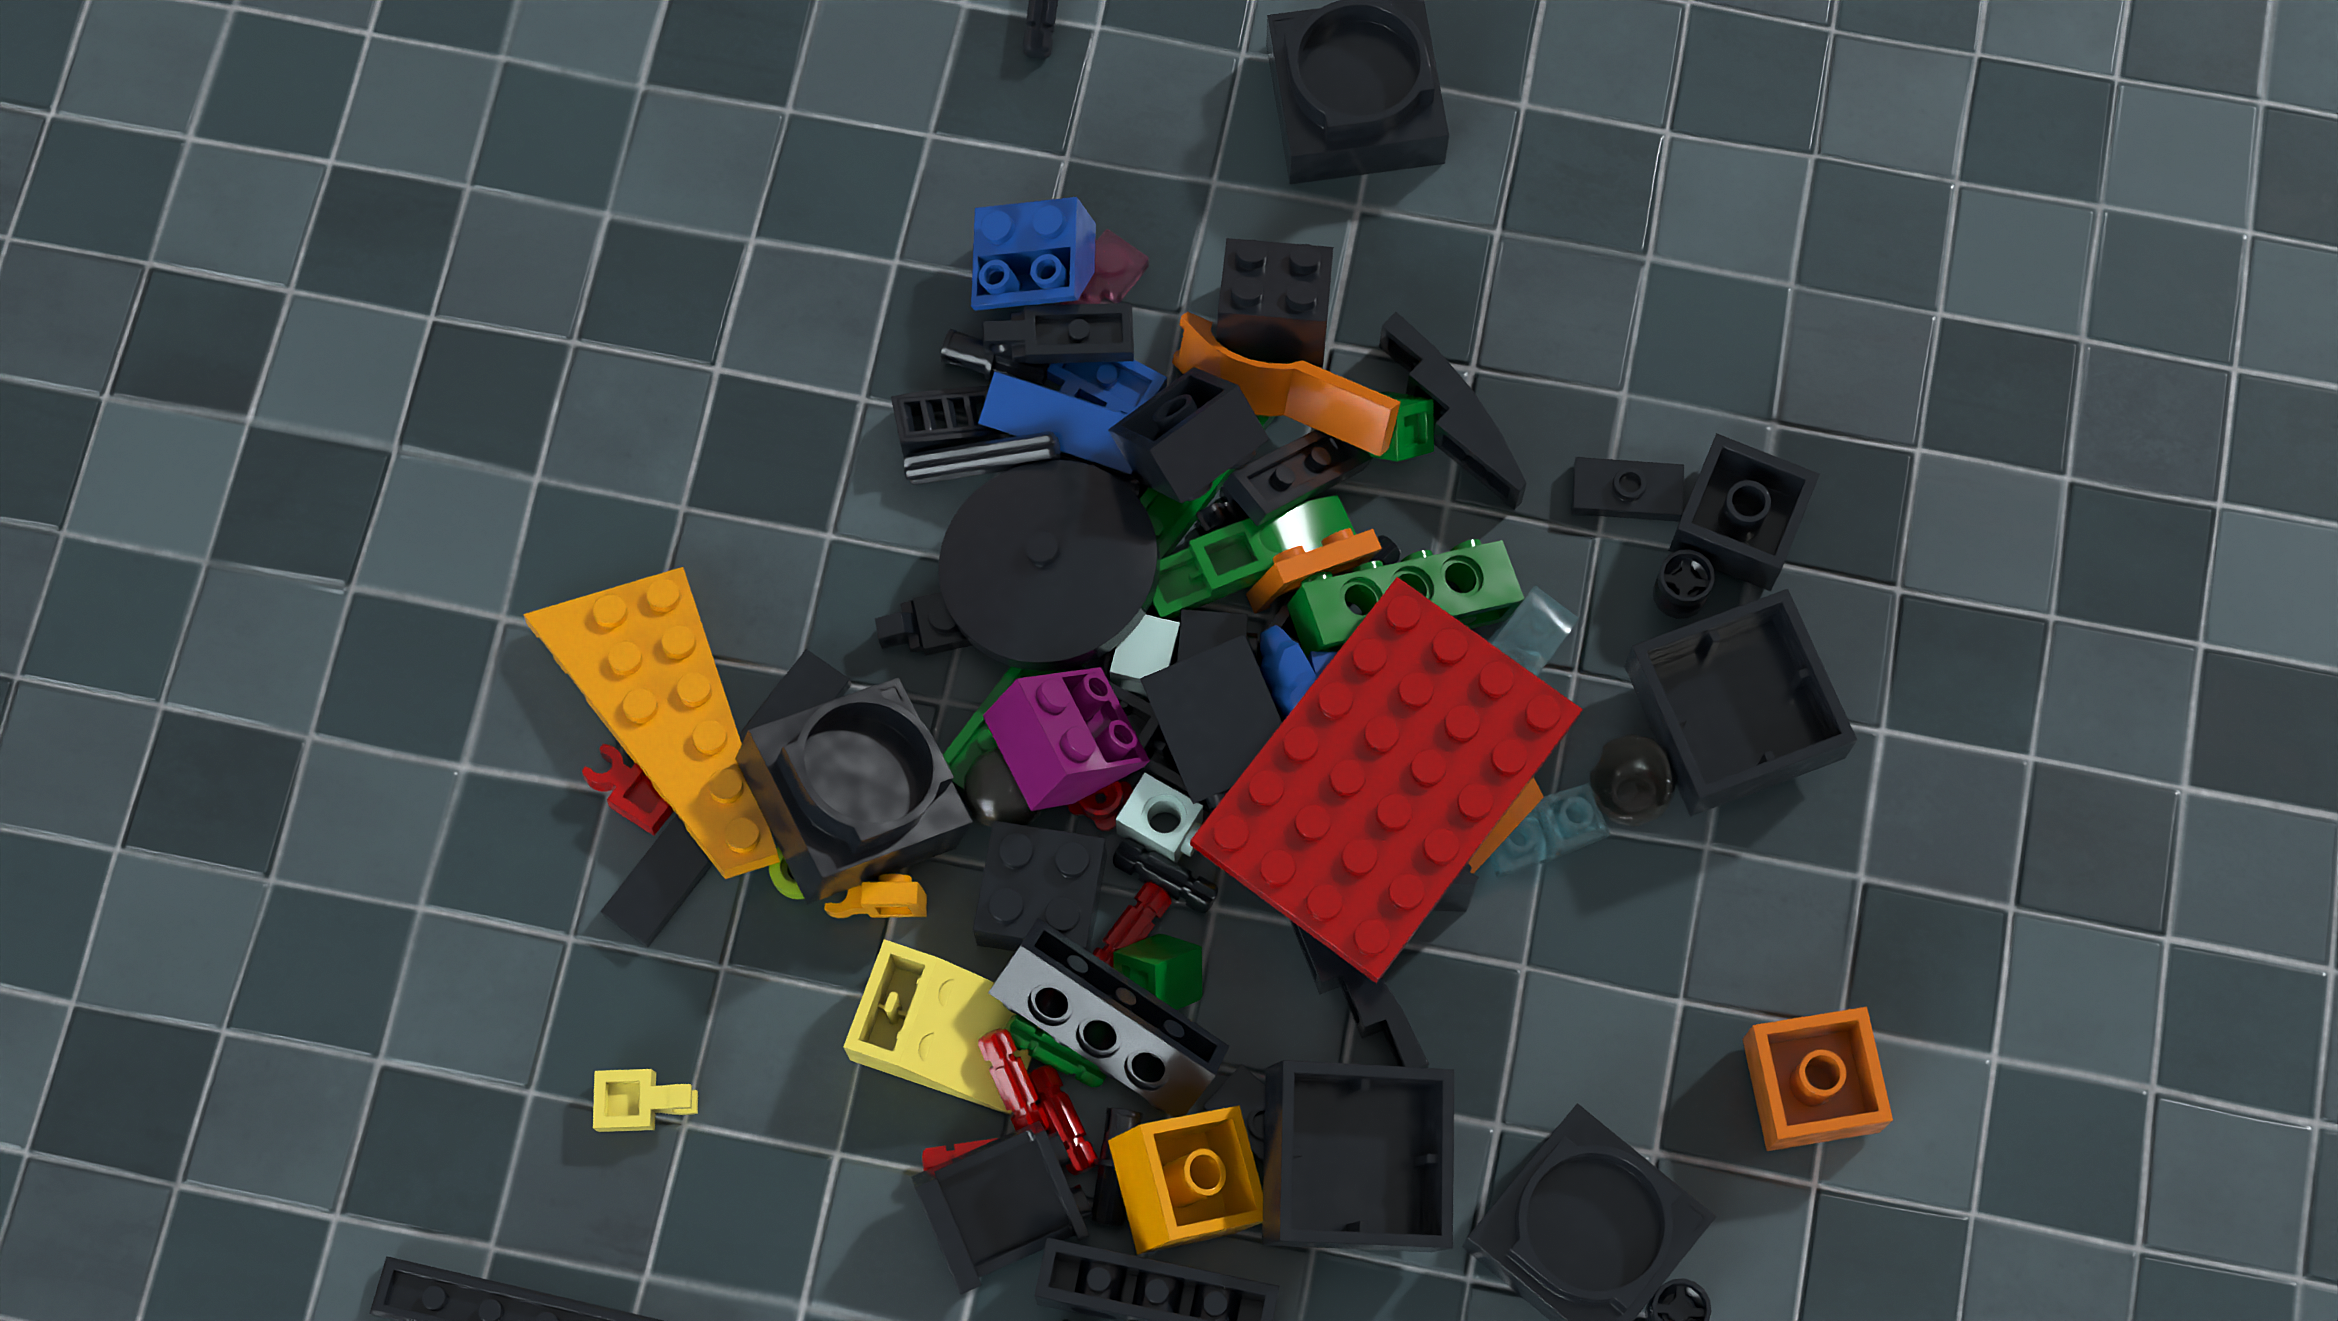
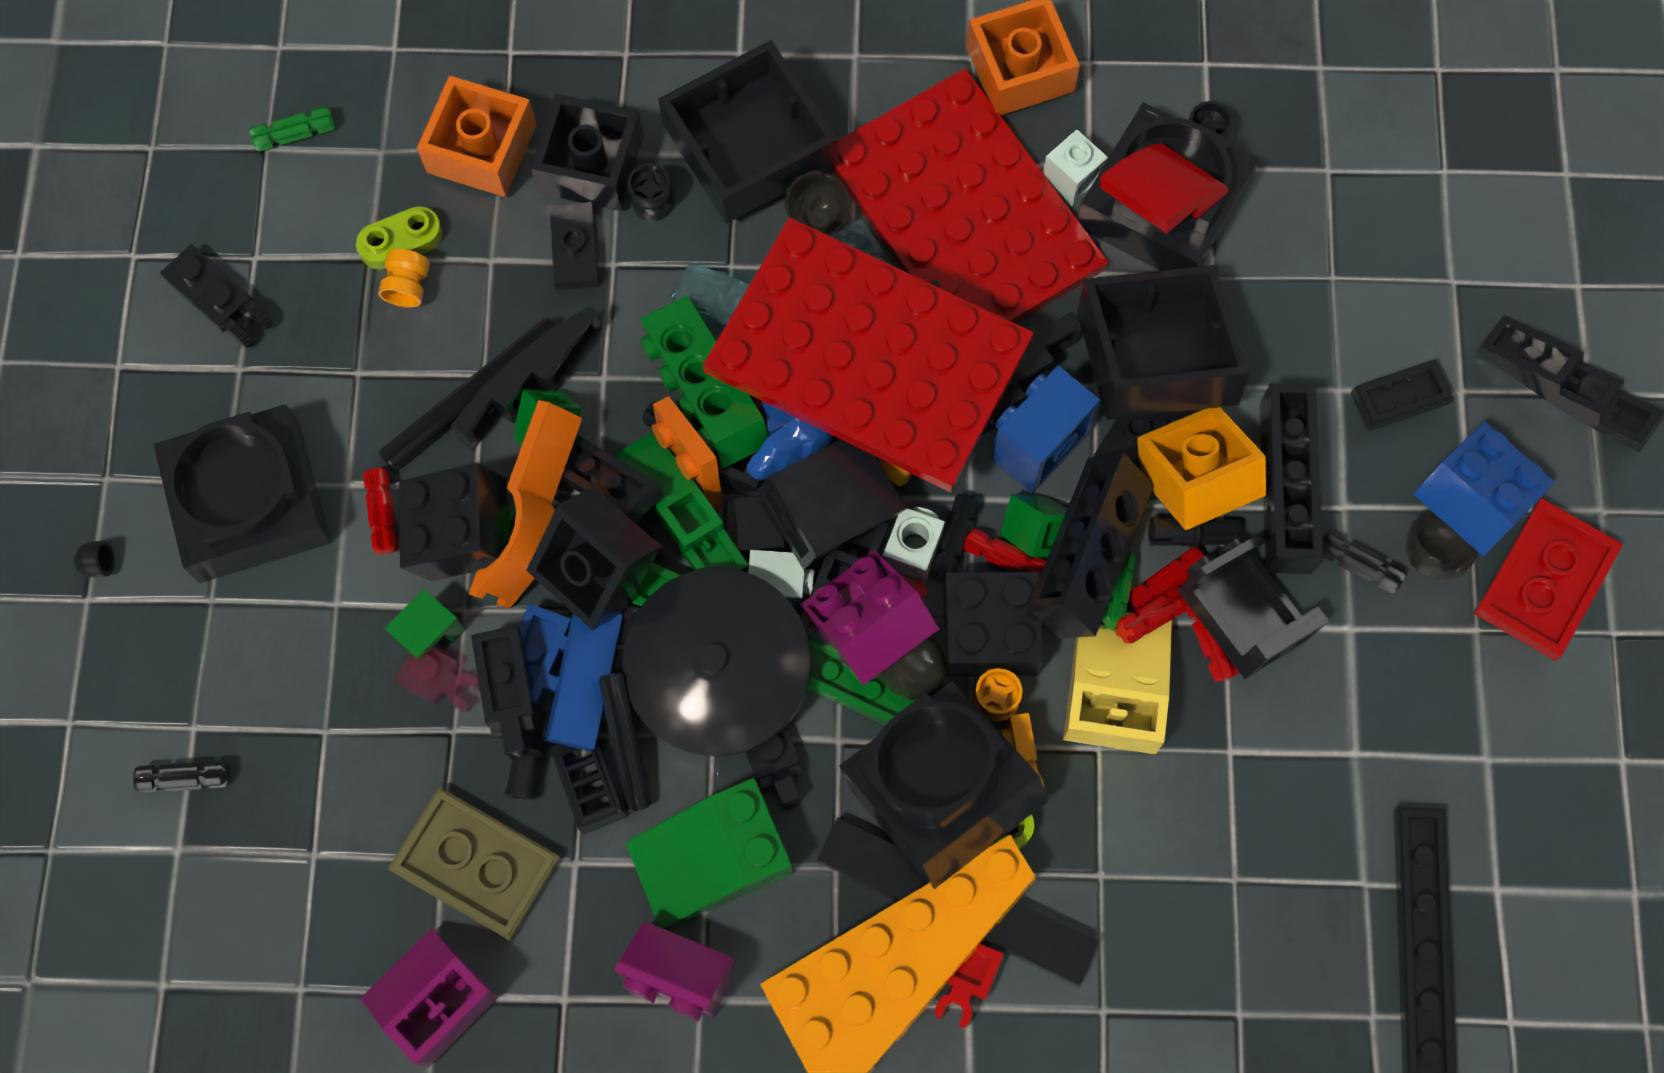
camera: 100 degrees left, 0 degrees up
light yellow plate [593,1069,698,1132] -> none
blue slope [971,197,1096,311] -> none
none -> black hinge [160,243,273,348]
none -> green axle [249,106,335,151]
none -> lime plate [356,207,443,269]
none -> magenta slope [360,928,499,1069]
none -> red axle [363,467,399,555]
none -> light orange wheel [378,249,430,308]
none -> black axle [379,318,557,471]
none -> green panel [384,589,465,659]
none -> olive tile [388,787,561,942]
none -> orange brick [417,75,537,197]
none -> magenta slope [615,921,736,1021]
none -> green slope [625,778,793,930]
none -> red plate [831,68,1109,324]
none -> light orange wheel [973,668,1023,724]
none -> blue brick [992,365,1100,494]
none -> light aqua brick [1043,130,1108,208]
none -> red slope [1100,143,1228,234]

